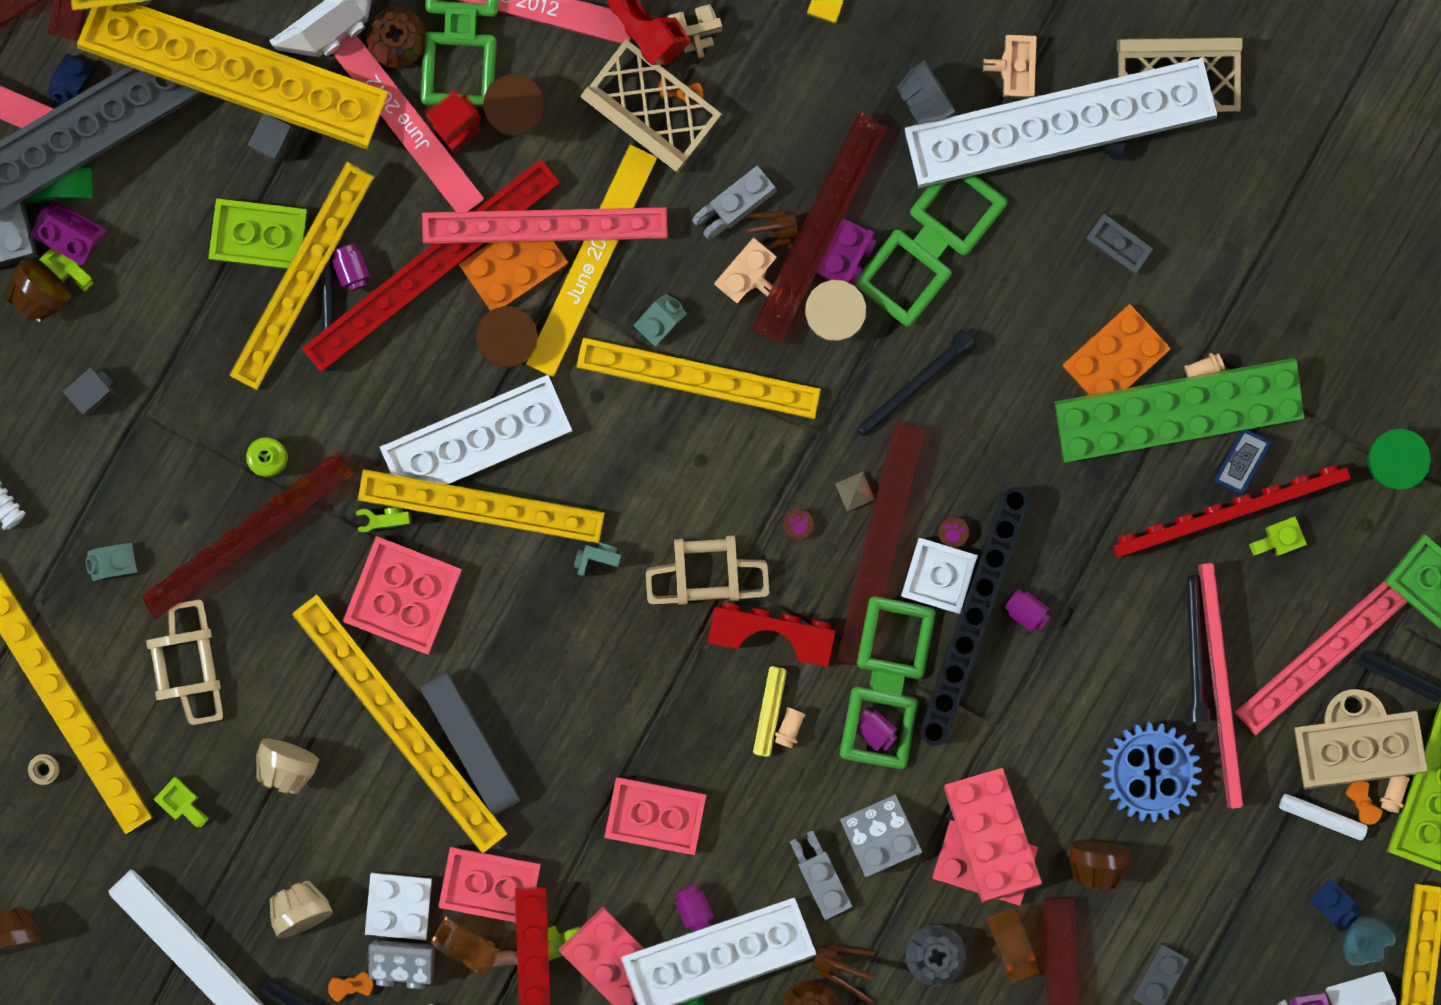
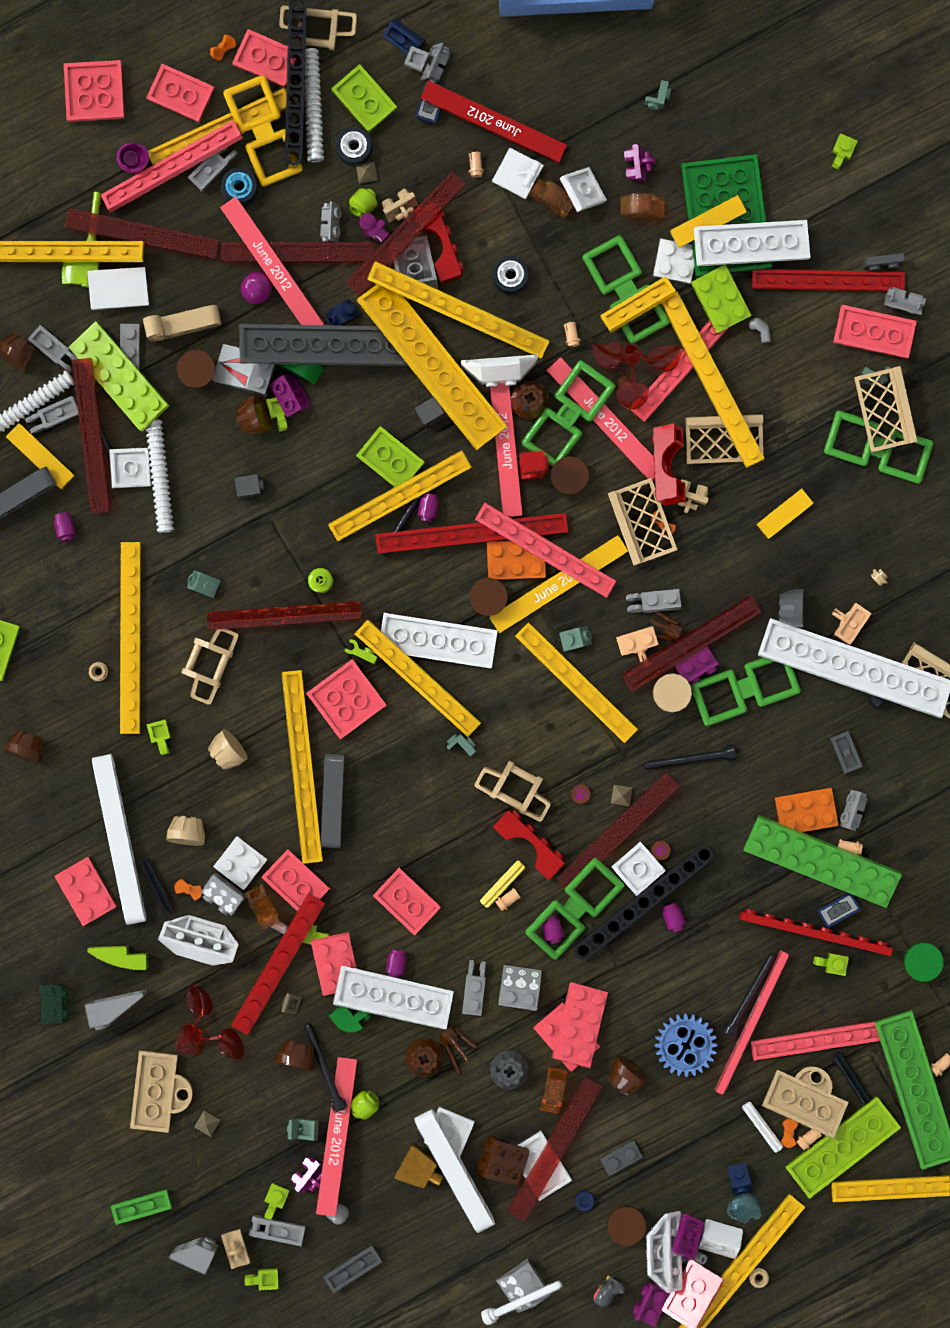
camera: 35 degrees right, 0 degrees up
none -> light grey hinge [839,790,868,831]

